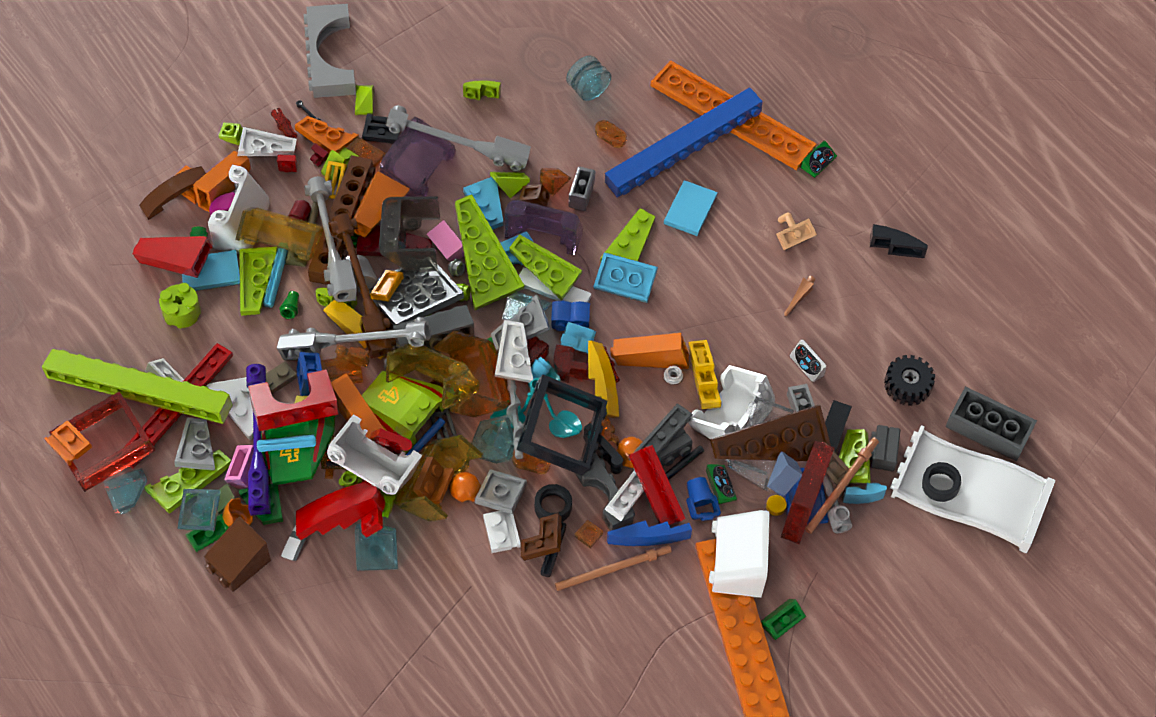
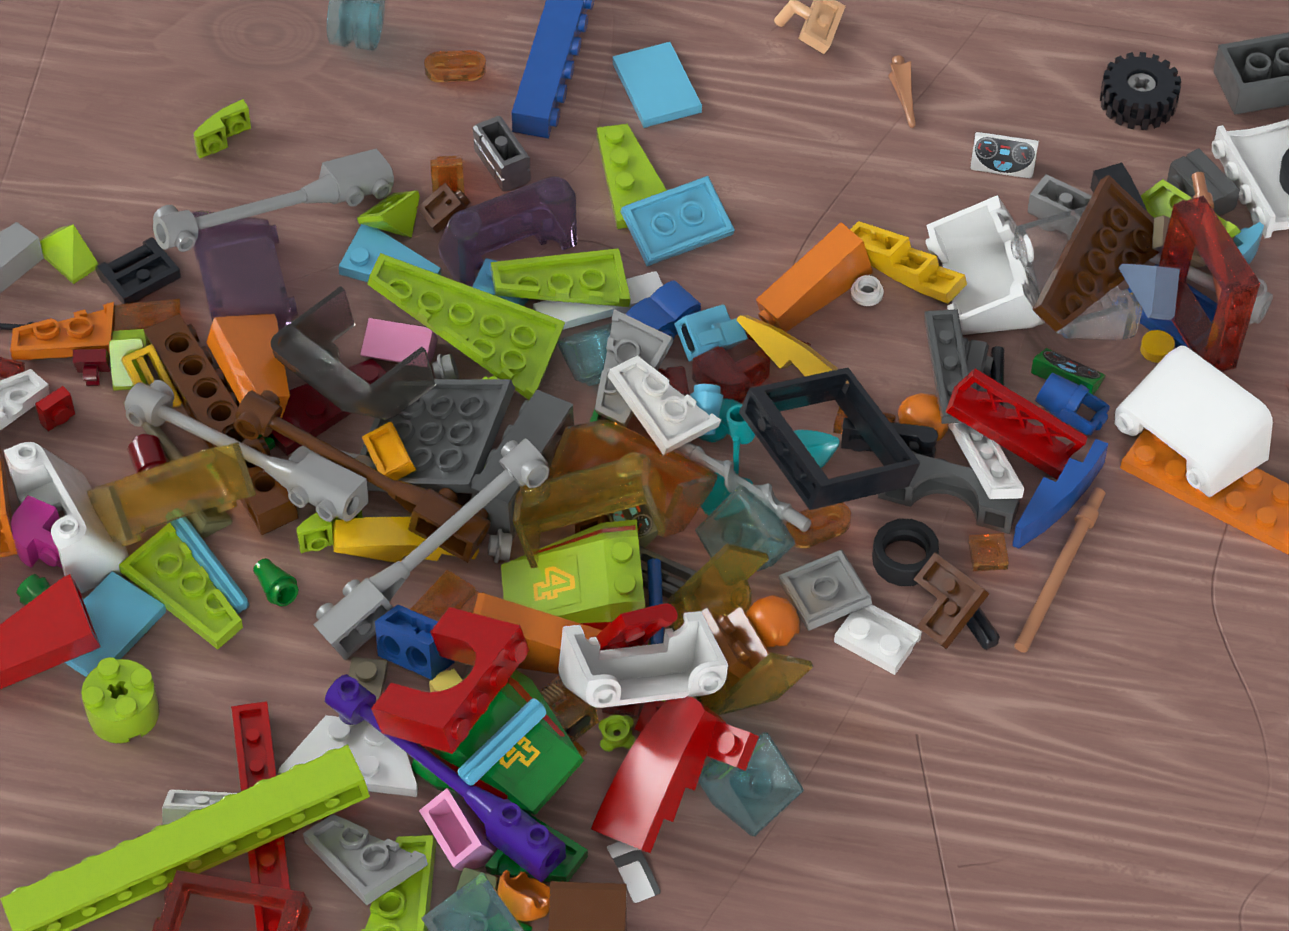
camera: 40 degrees left, 5 degrees down
clear orange plate [335,345,370,367] -> none

